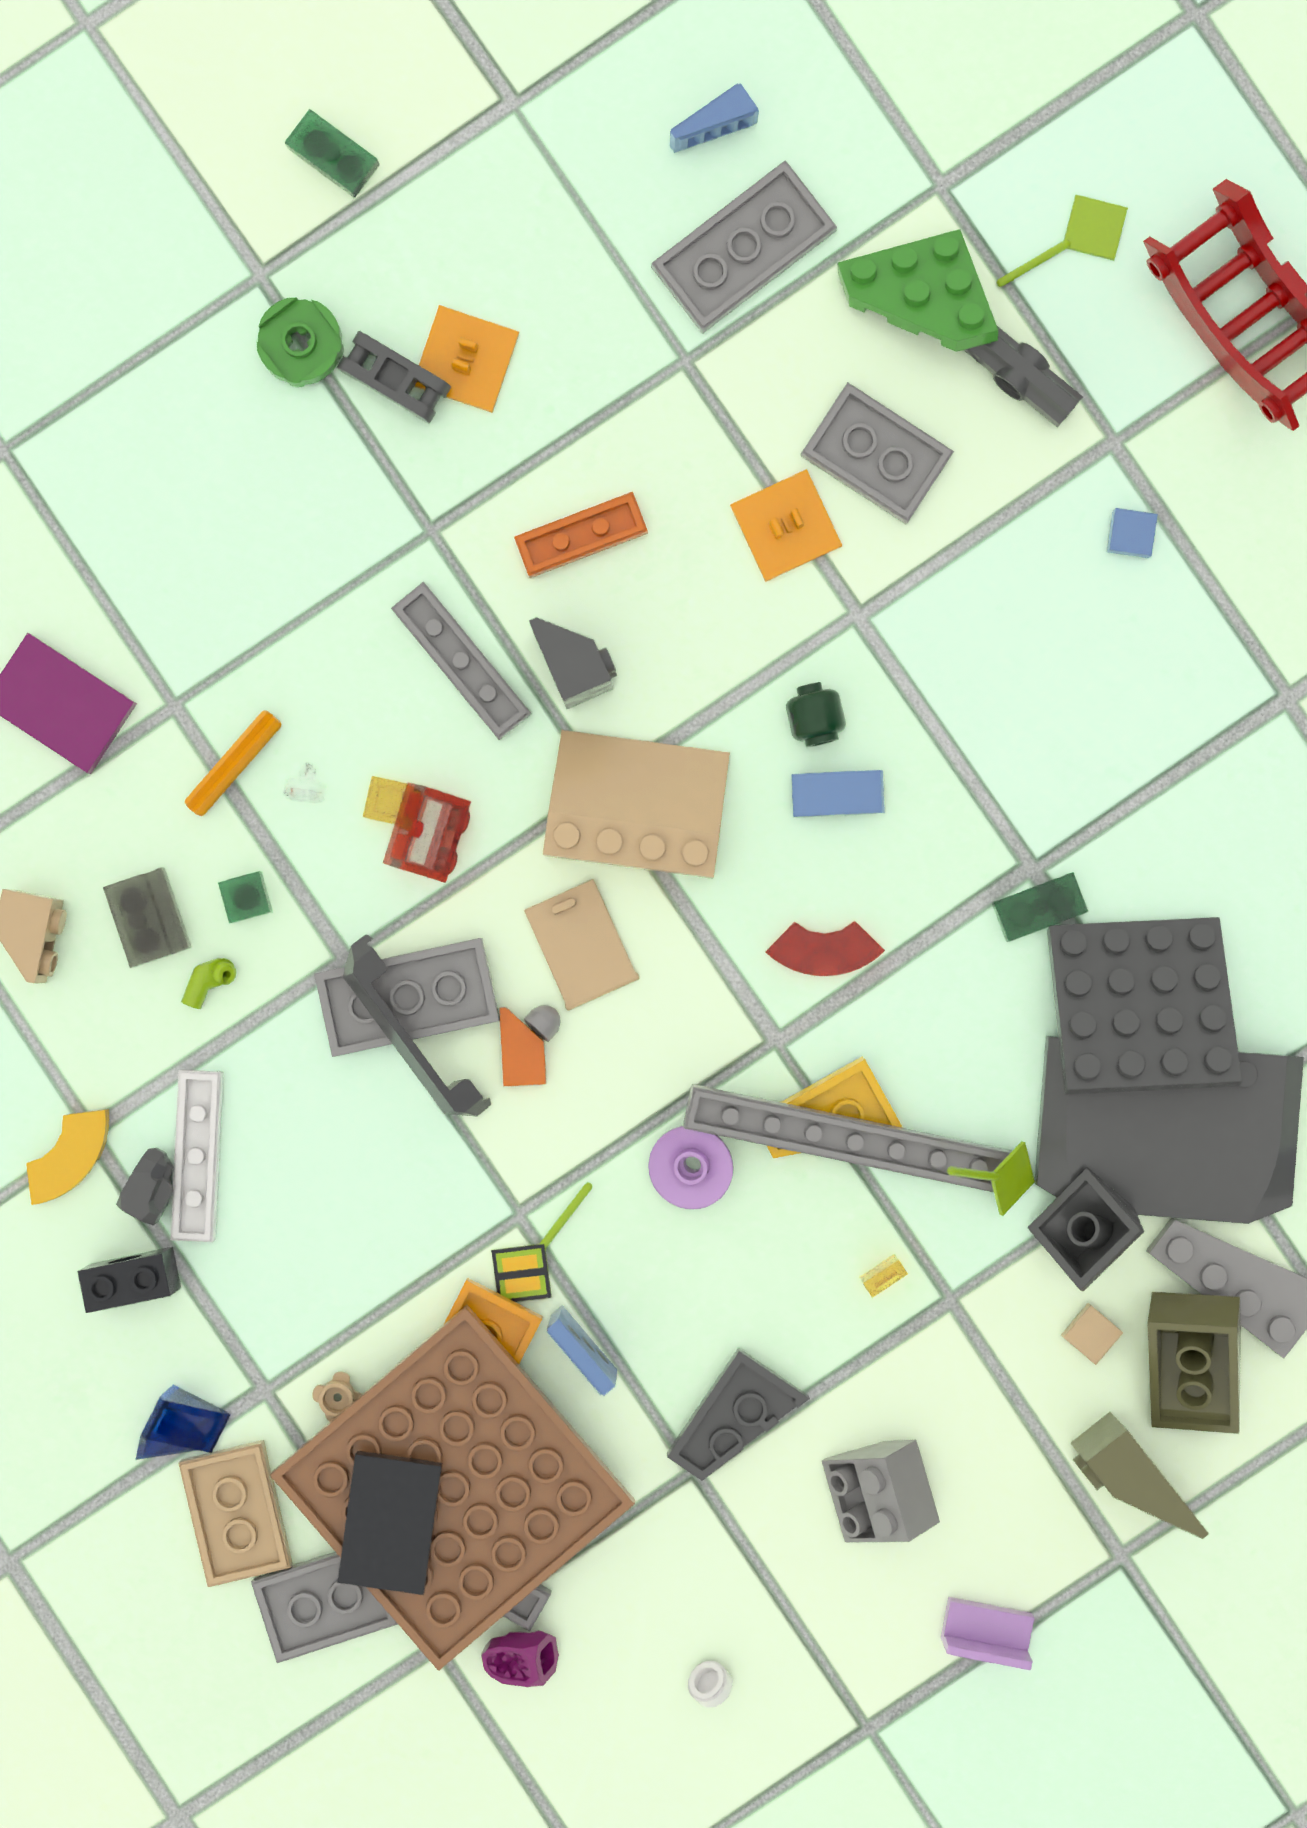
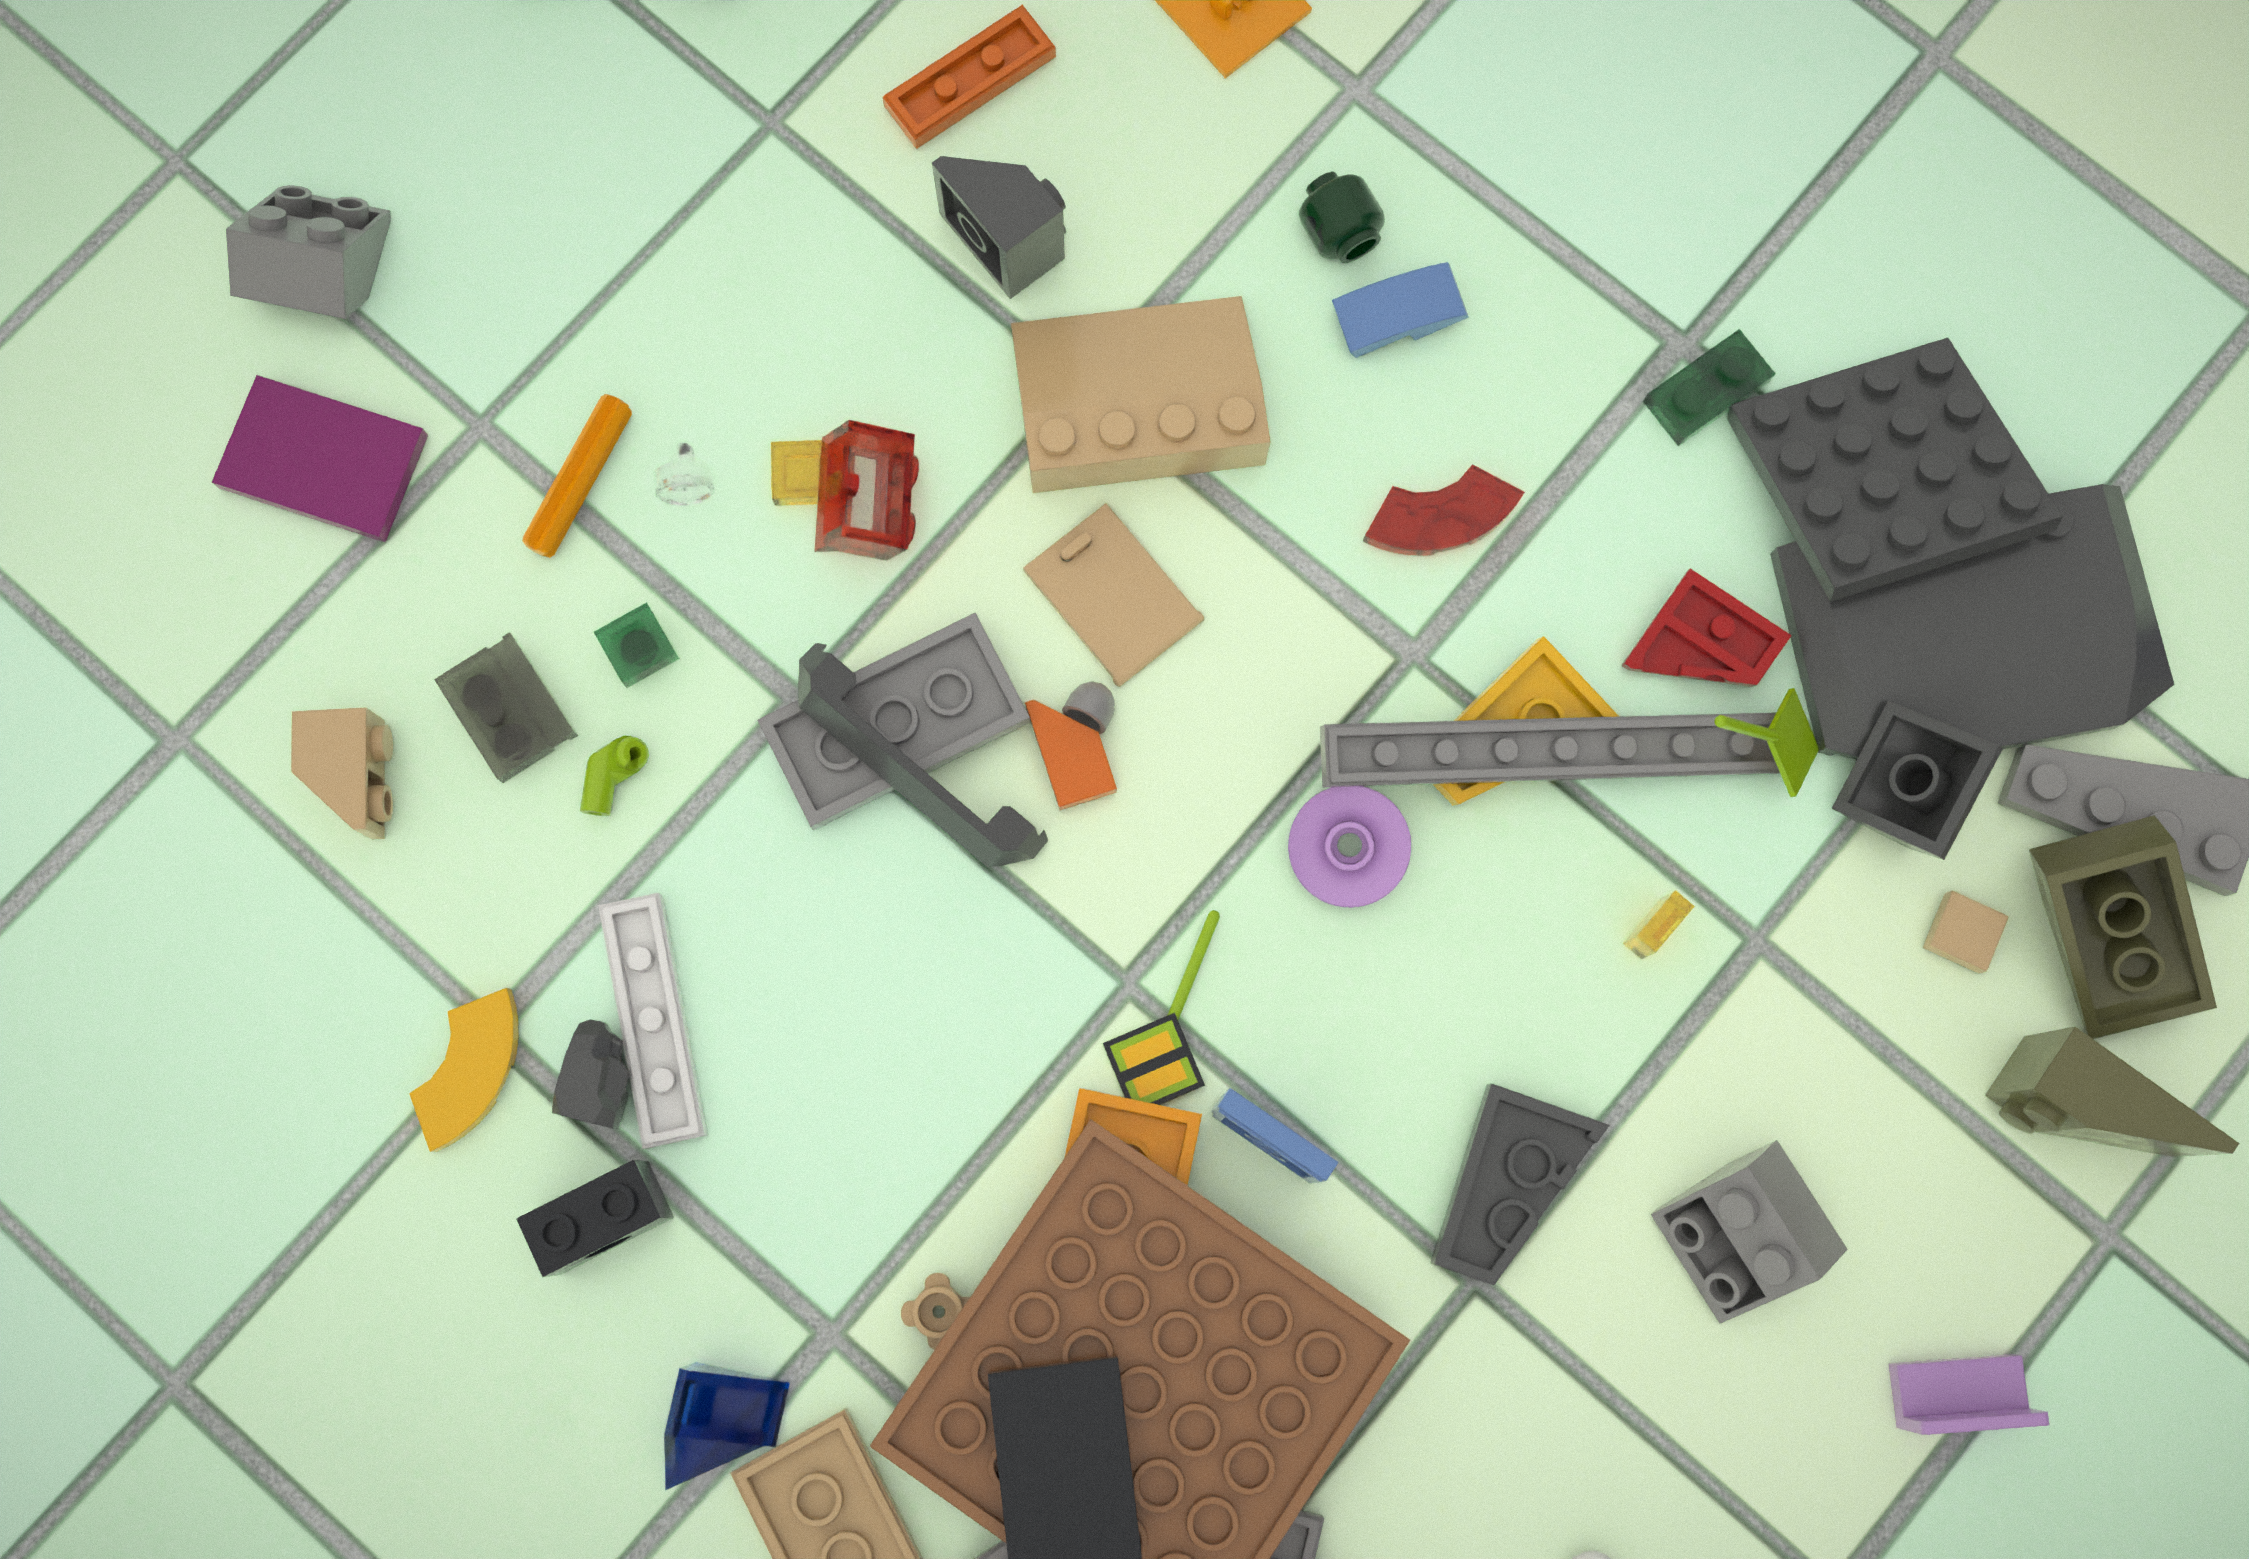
camera: 20 degrees left, 10 degrees down
light grey tile [391,581,532,741] -> none
none -> light grey slope [226,185,391,319]
none -> red wing [1621,568,1792,687]

